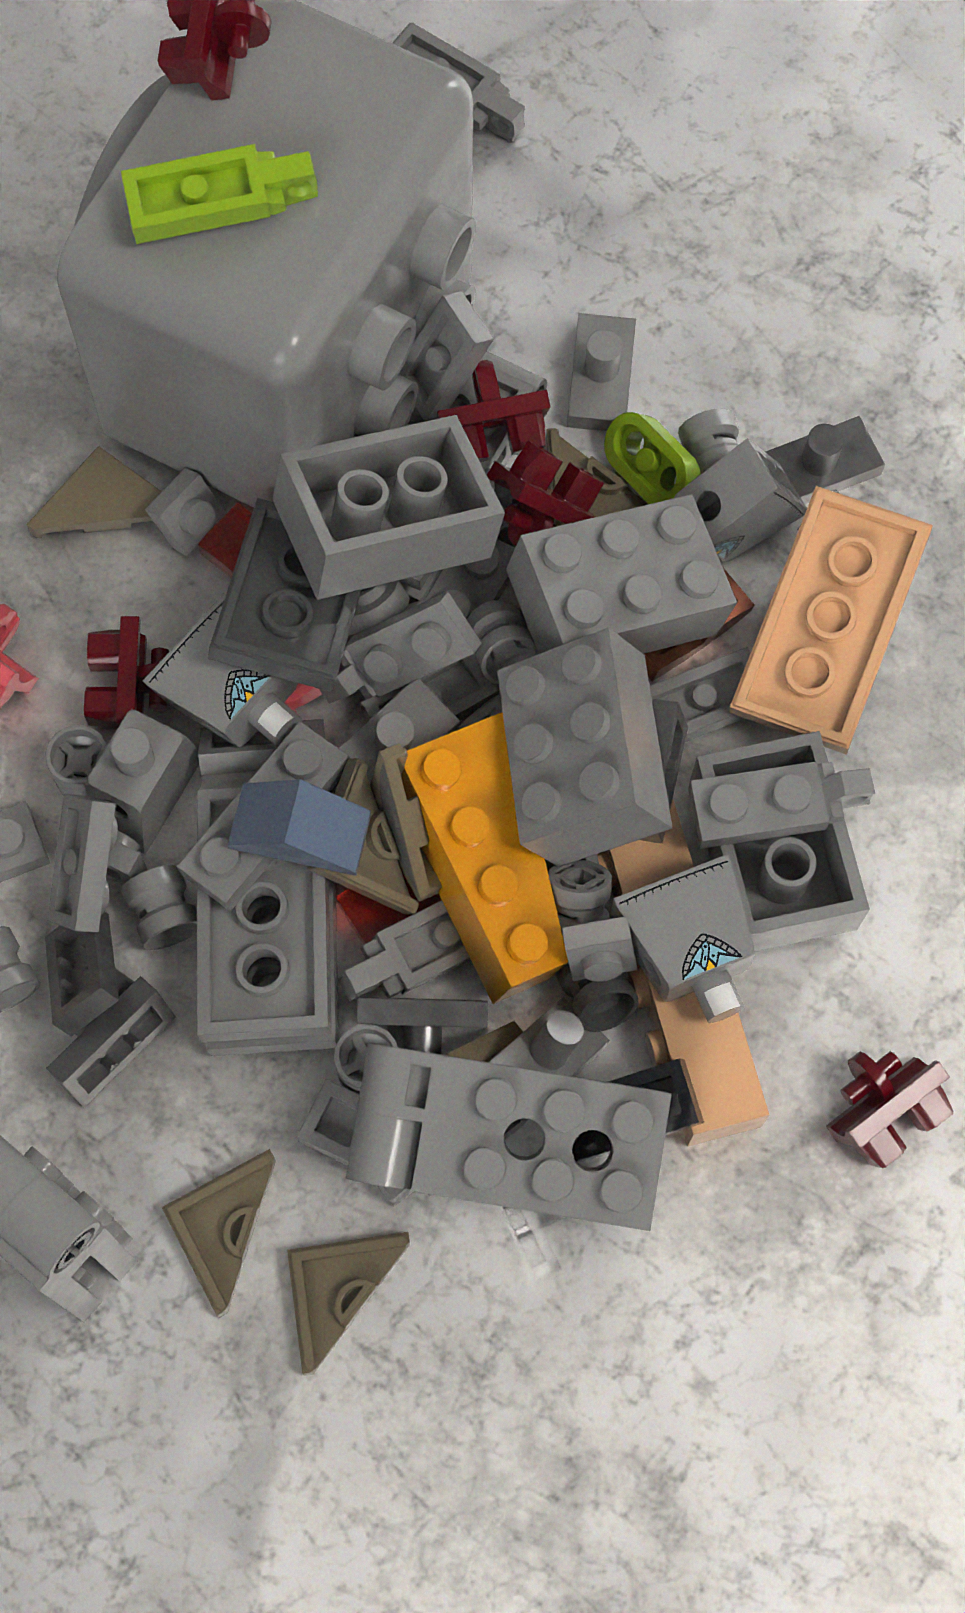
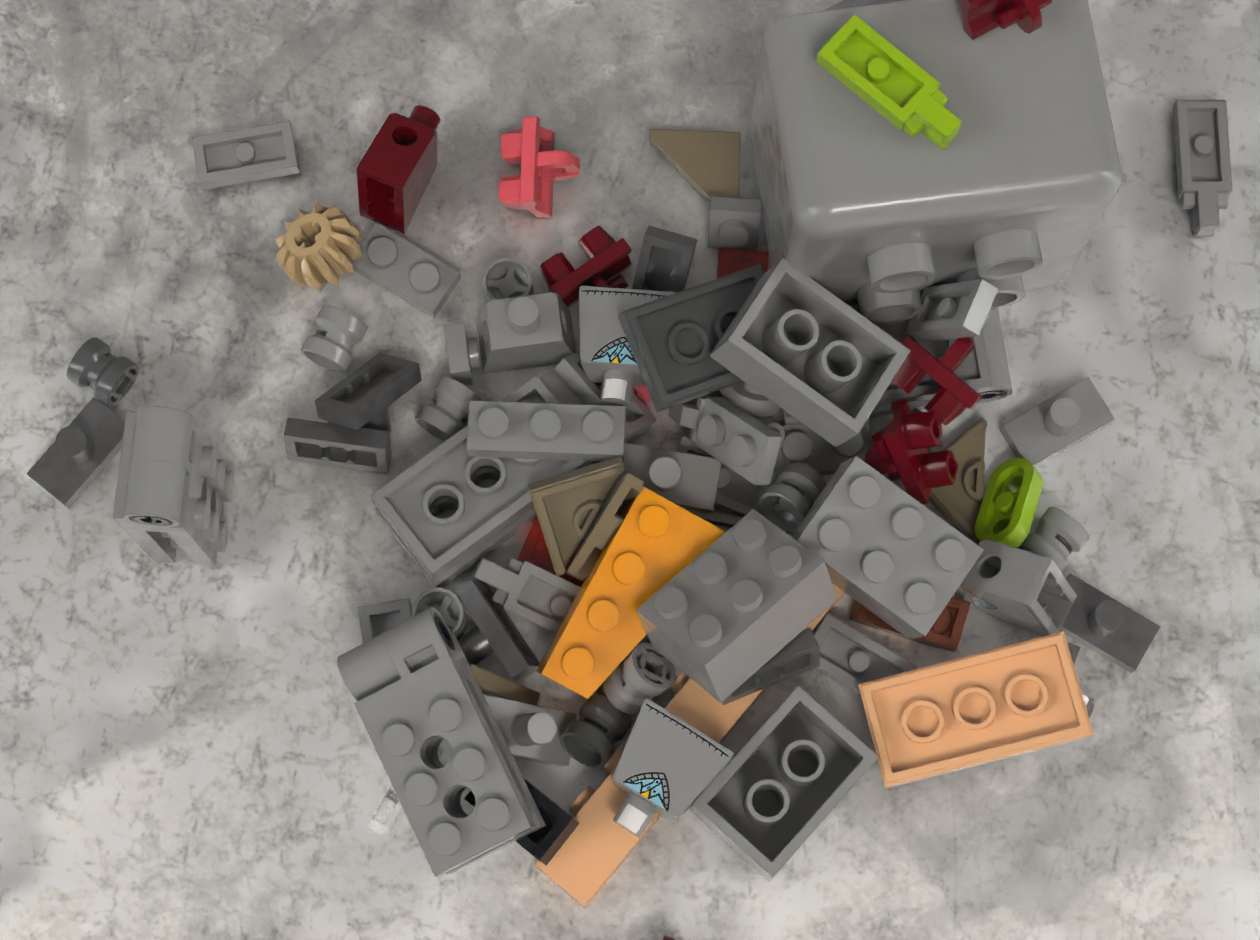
camera: 55 degrees right, 5 degrees up
light grey plate [47,794,118,932] -> none
dark tan tile [161,1149,276,1318] -> none
sand blue slope [227,779,371,876] -> none
dark tan tile [287,1232,410,1376] -> none
light grey plate [562,916,637,982] -> none
light grey hinge [688,761,875,849] -> none
none -> flat silver tile [632,225,698,293]

